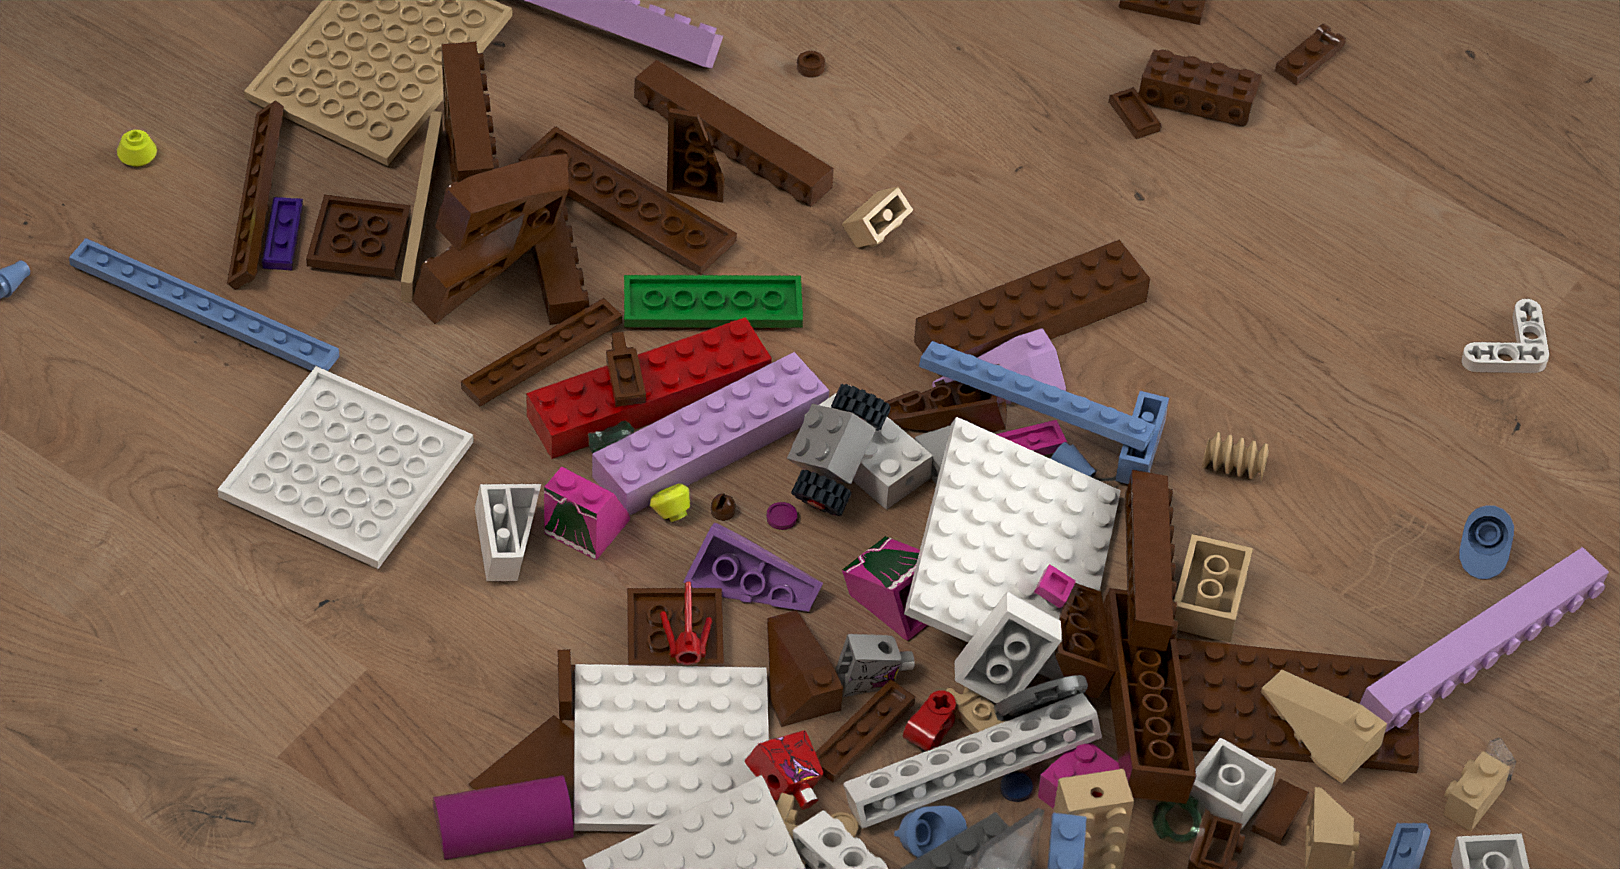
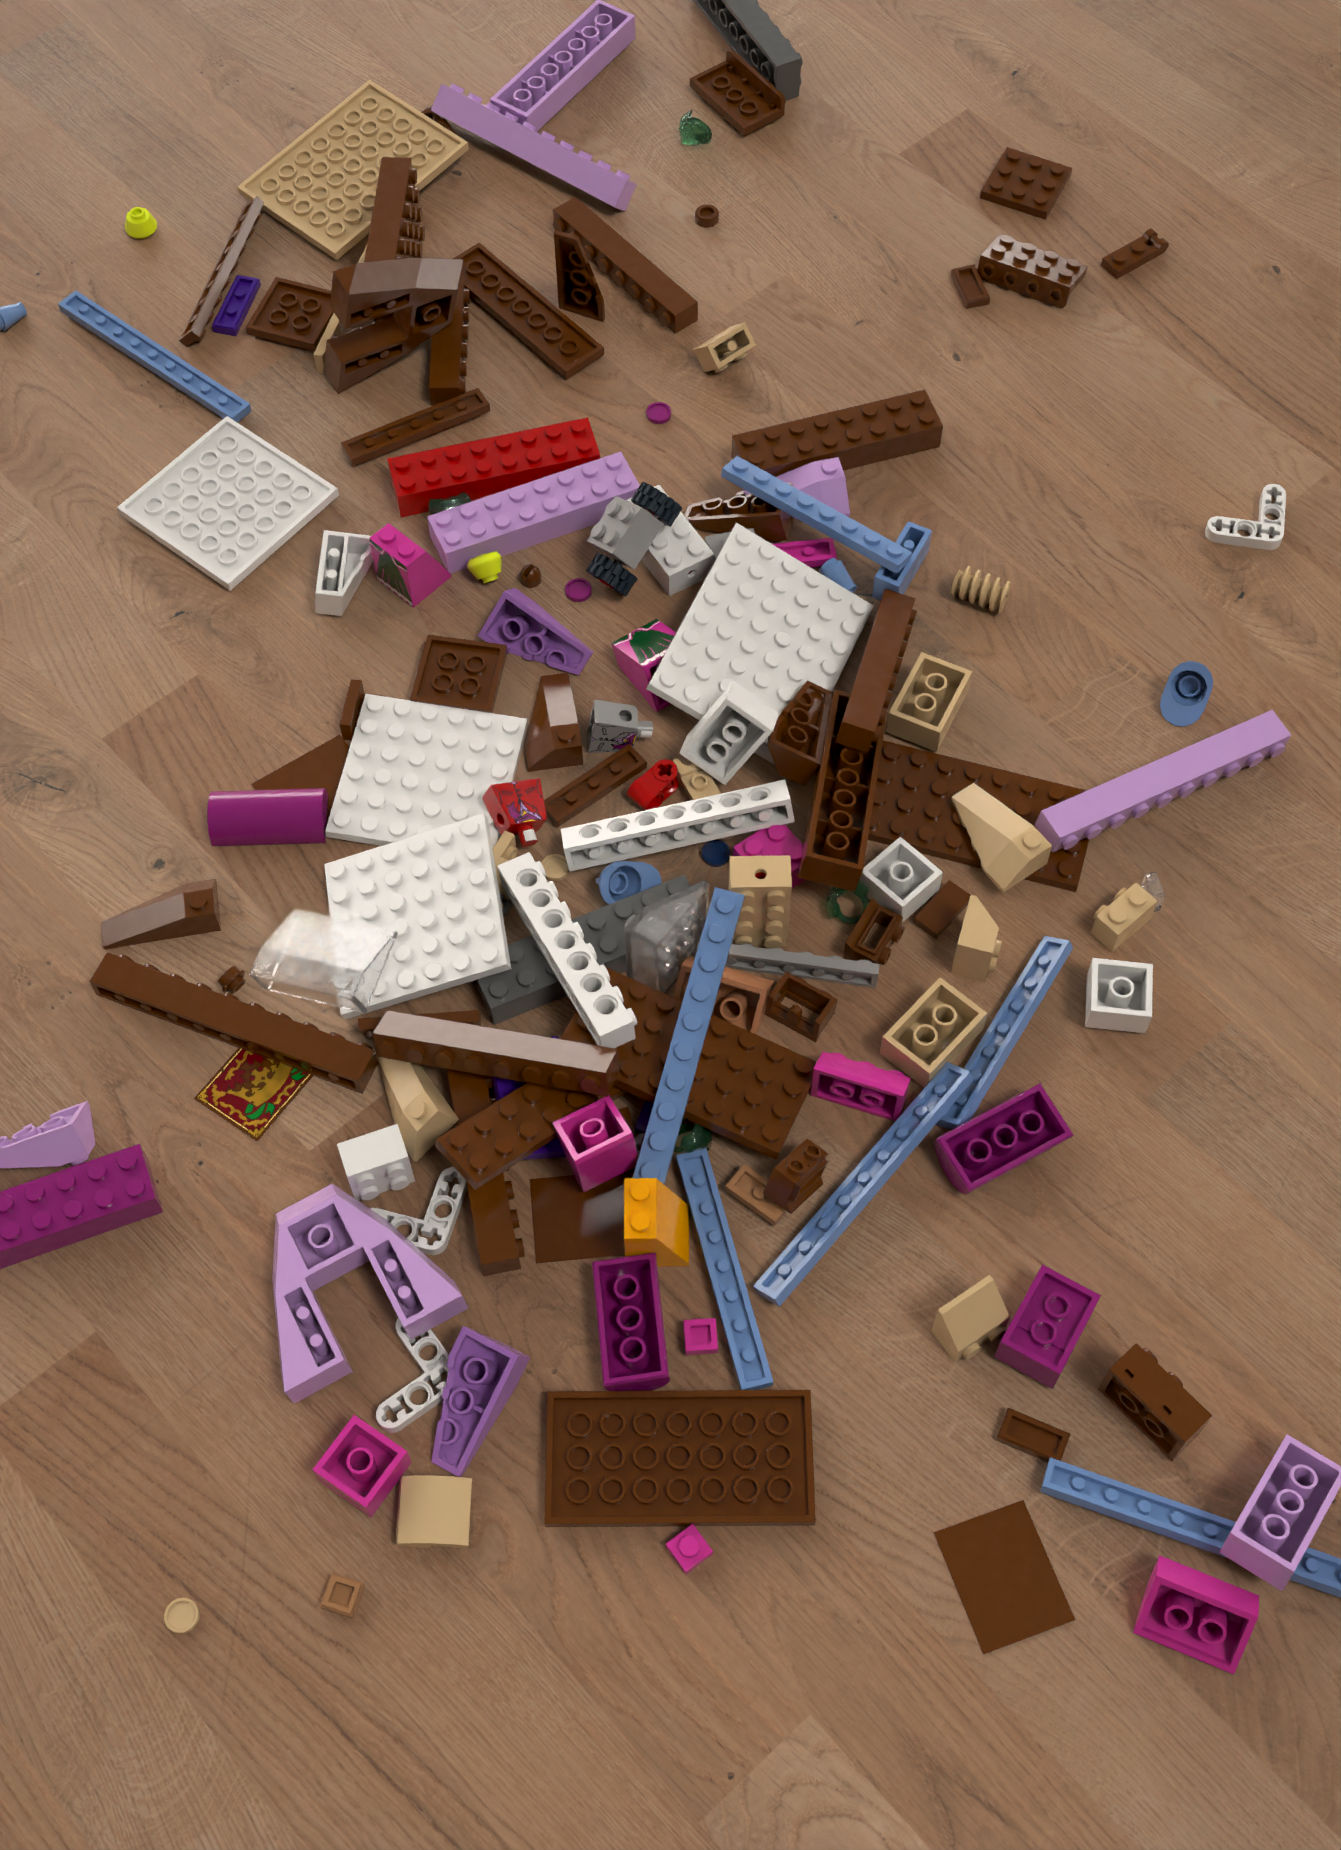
camera: 15 degrees right, 10 degrees up
reddish brown hinge [606,332,646,407] -> none
green plate [624,275,803,328] -> none
red plant [660,581,712,665] -> none
dark grey tile [993,675,1088,722] -> none
dark pink plate [1034,564,1076,608] -> none
none -> magenta piece [646,402,671,424]

